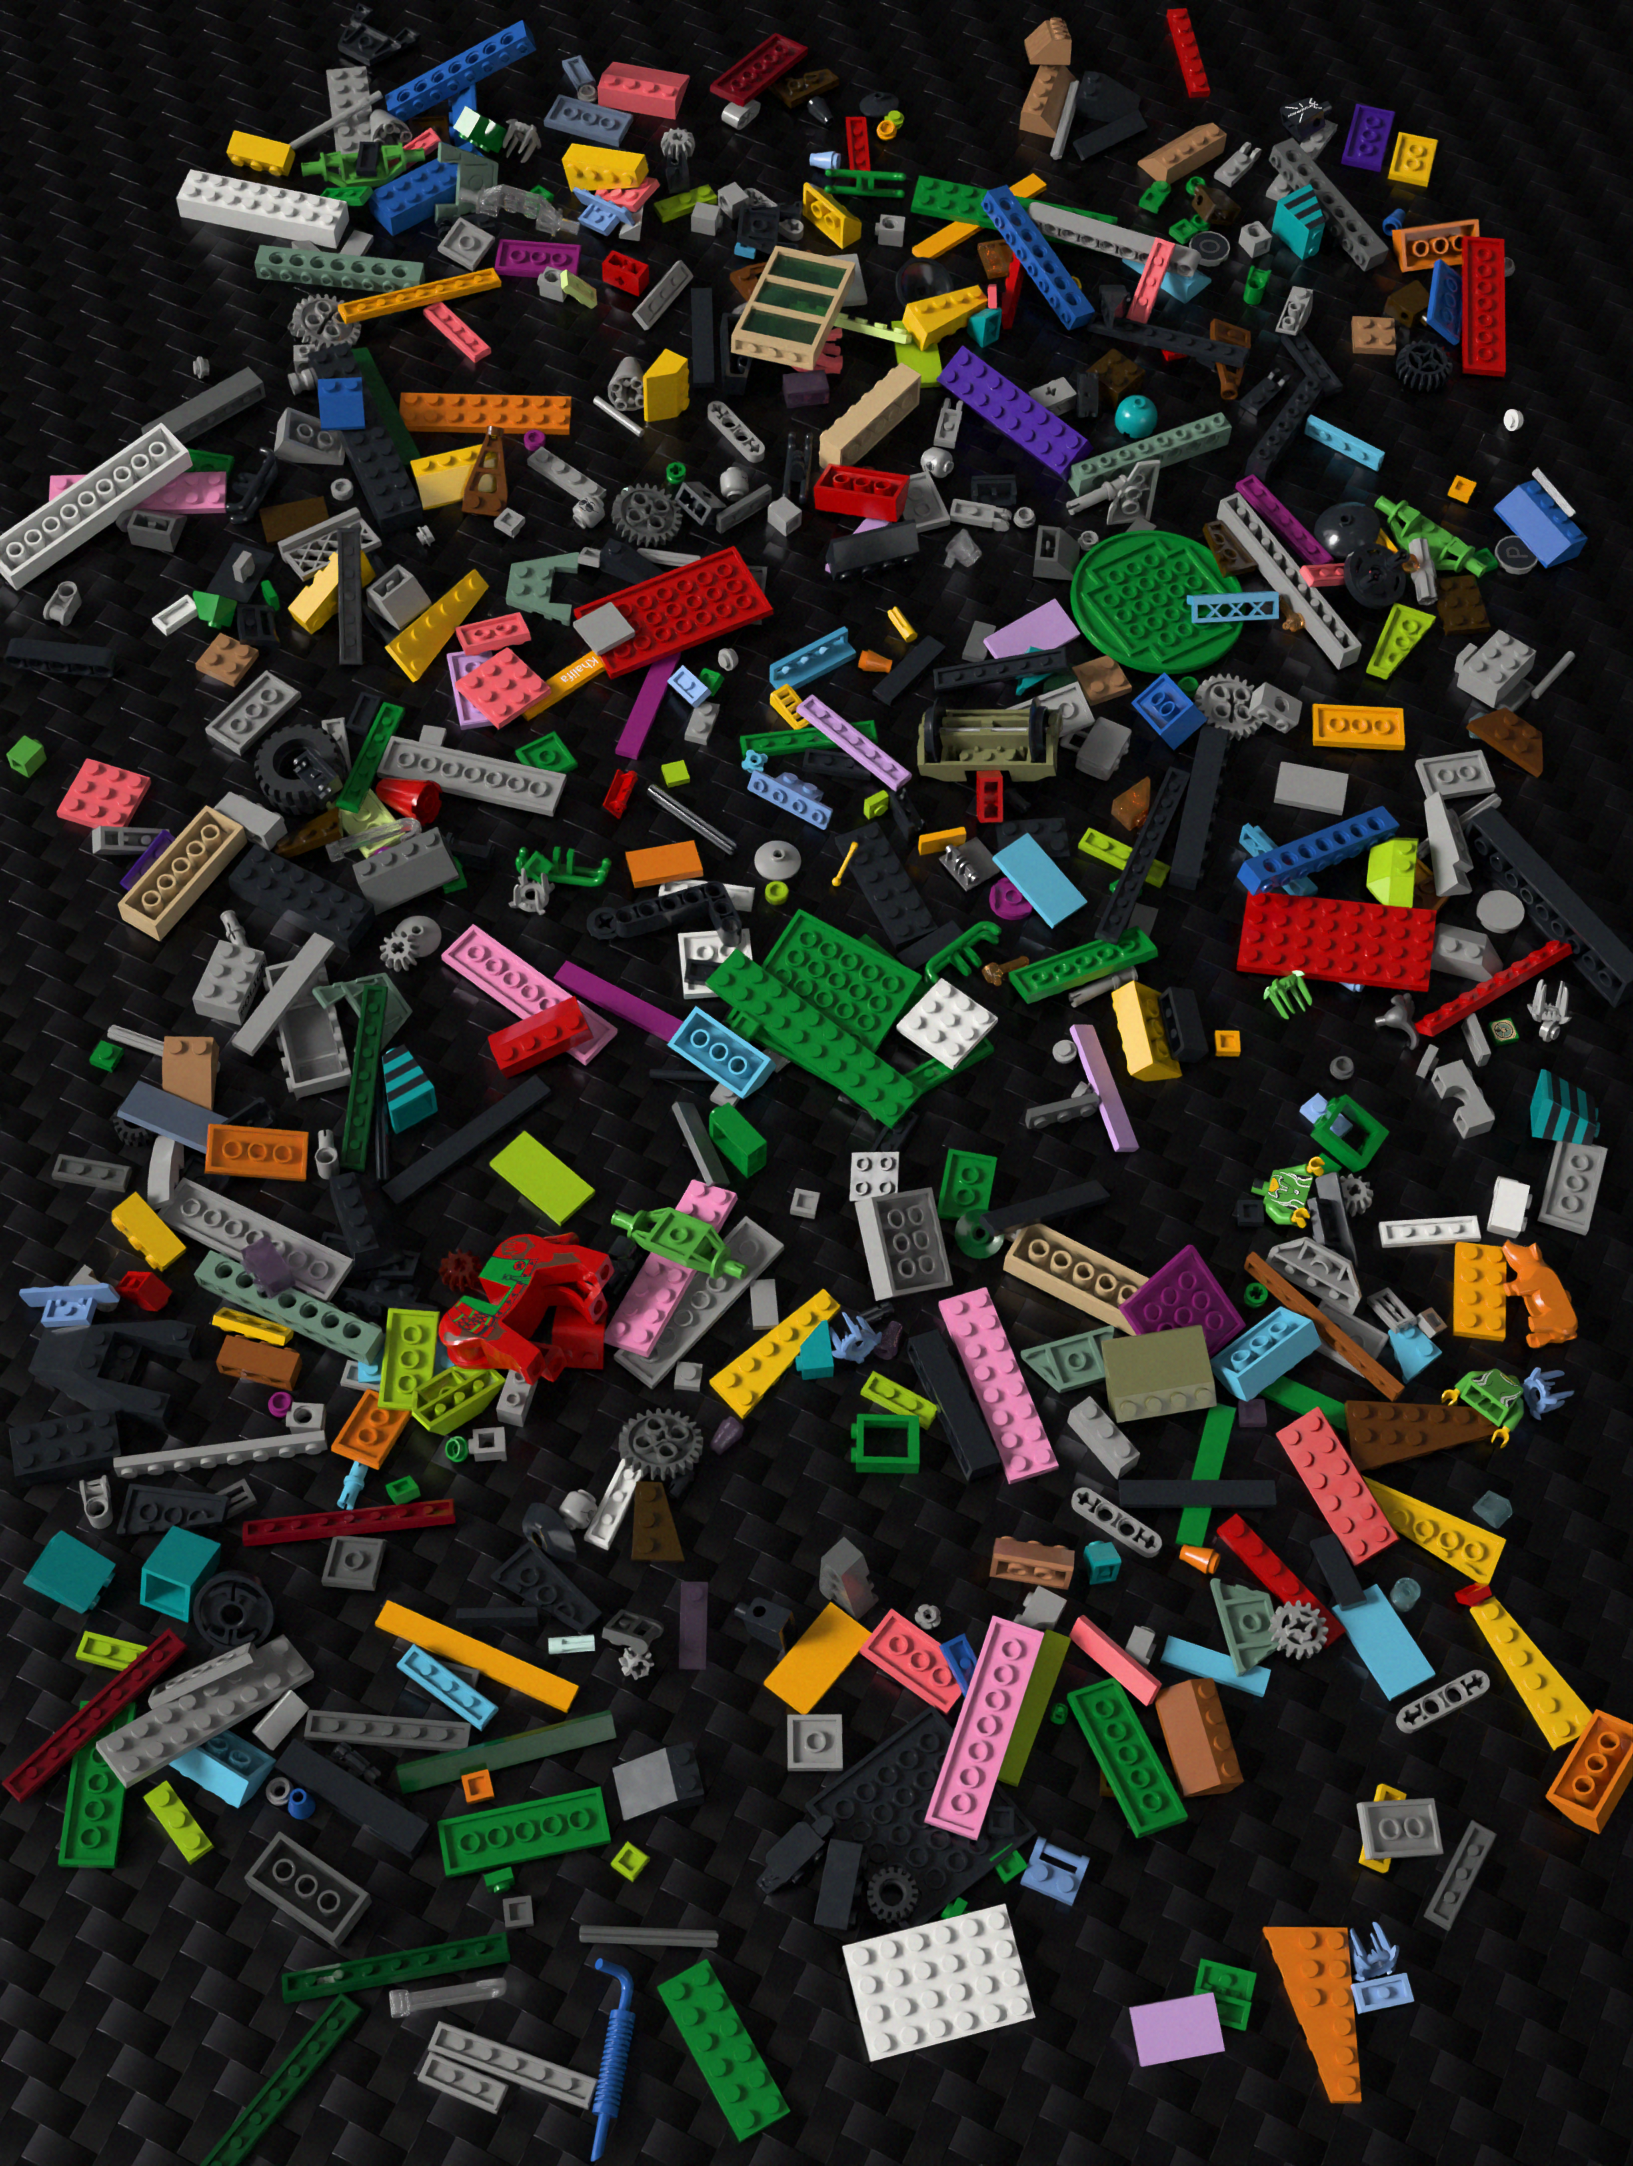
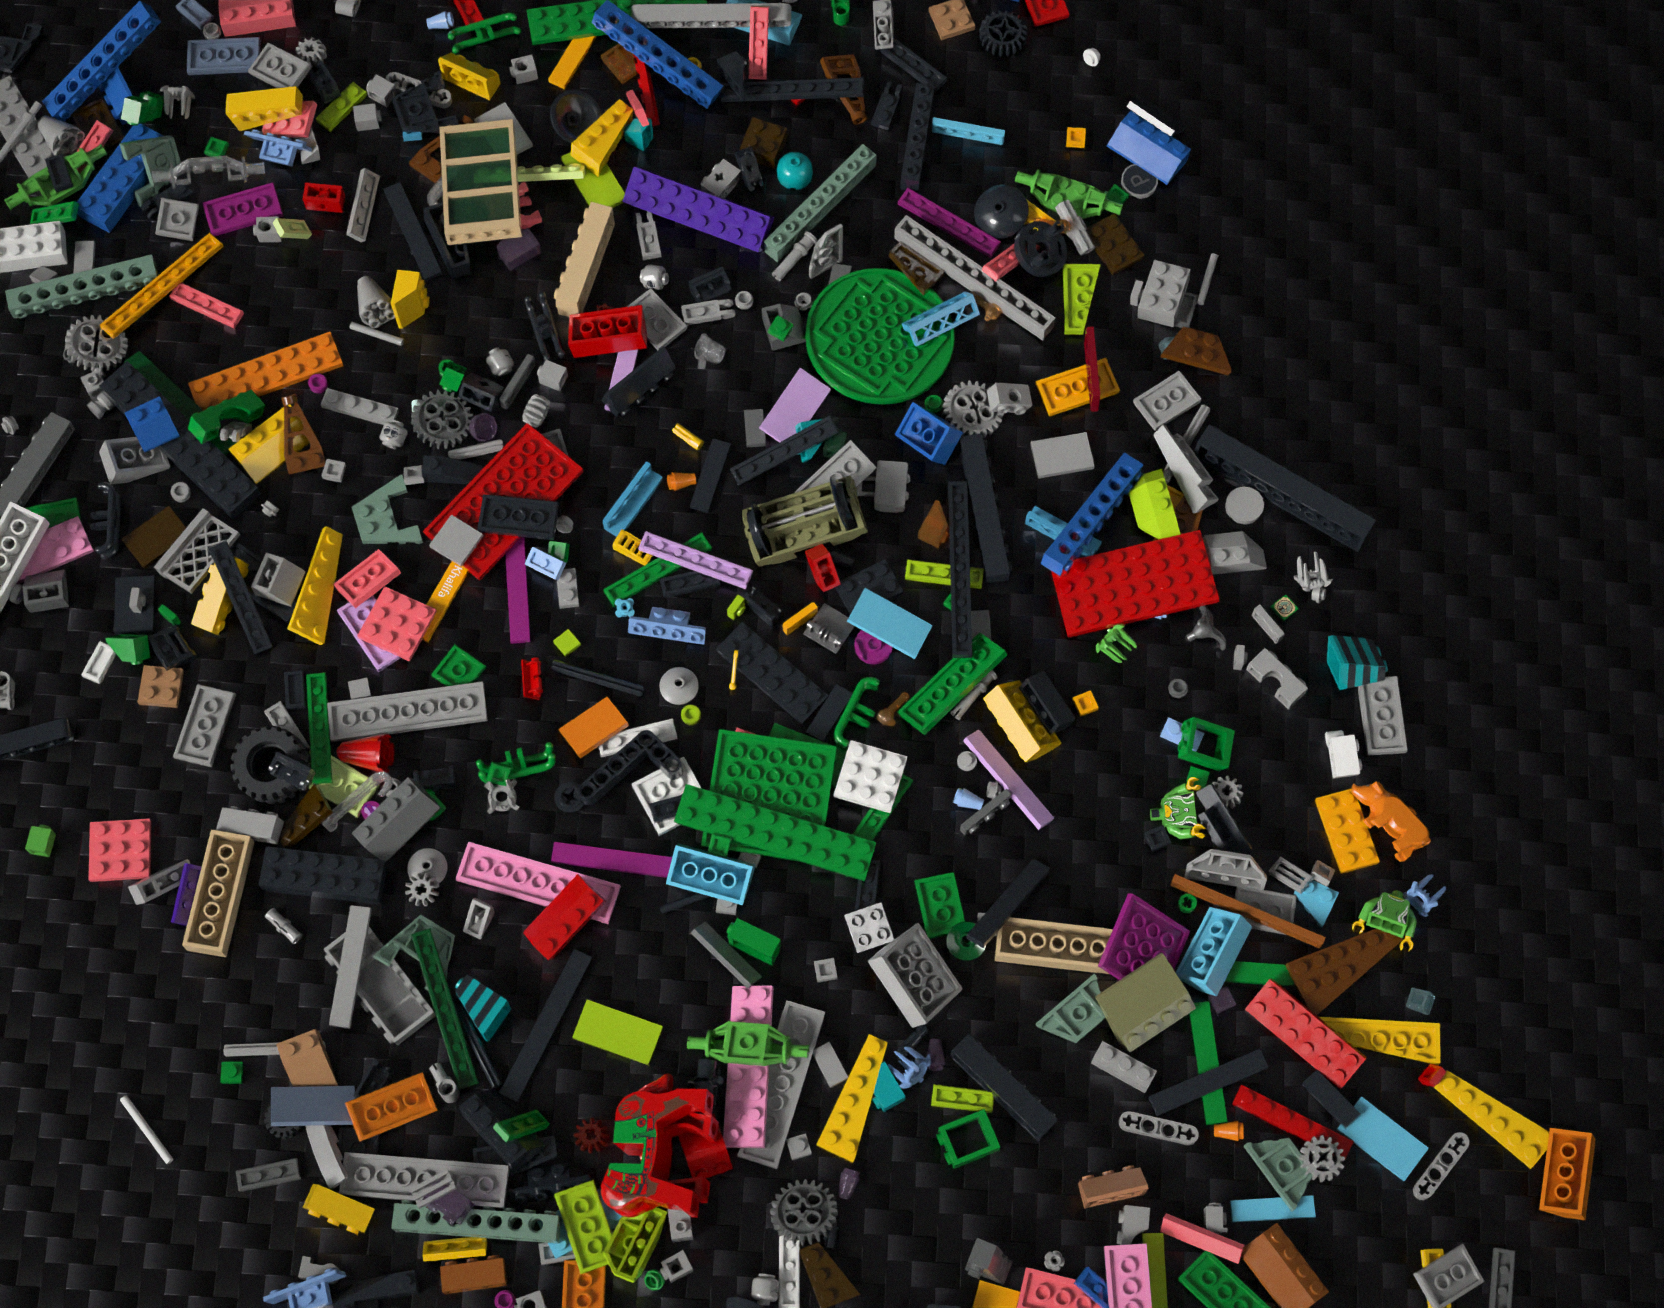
camera: 20 degrees left, 10 degrees up
red slope [115,1271,173,1311] -> none
light grey brick [192,940,268,1026] -> none
light grey beam [708,401,765,463] -> none
bright pink plate [938,1287,1059,1484] -> none
green rock [1050,1703,1068,1724] -> none
medium nougat plate [1071,656,1132,706] -> none
teal slope [1083,1541,1121,1585] -> none
white tile [1378,1216,1481,1248] -> none
clear light blue wheel [1389,1578,1421,1612] -> none
red plate [1415,940,1573,1037] -> none
none -> green arch [188,390,265,444]
none -> light grey hinge [220,421,252,442]
none -> light grey tile [248,43,312,88]
none -> light grey tile [410,1169,457,1209]
none -> green slope [439,361,467,392]
none -> light grey slope [463,898,495,939]
none -> clear purple hair [469,413,498,442]
none -> black tile [477,494,560,540]
none -> green tile [493,1110,550,1142]
none -> light grey gear [522,394,550,428]
none -> green plate [768,315,794,342]
none -> light blue cone [953,788,984,810]
none -> dark red tile [1084,327,1100,412]

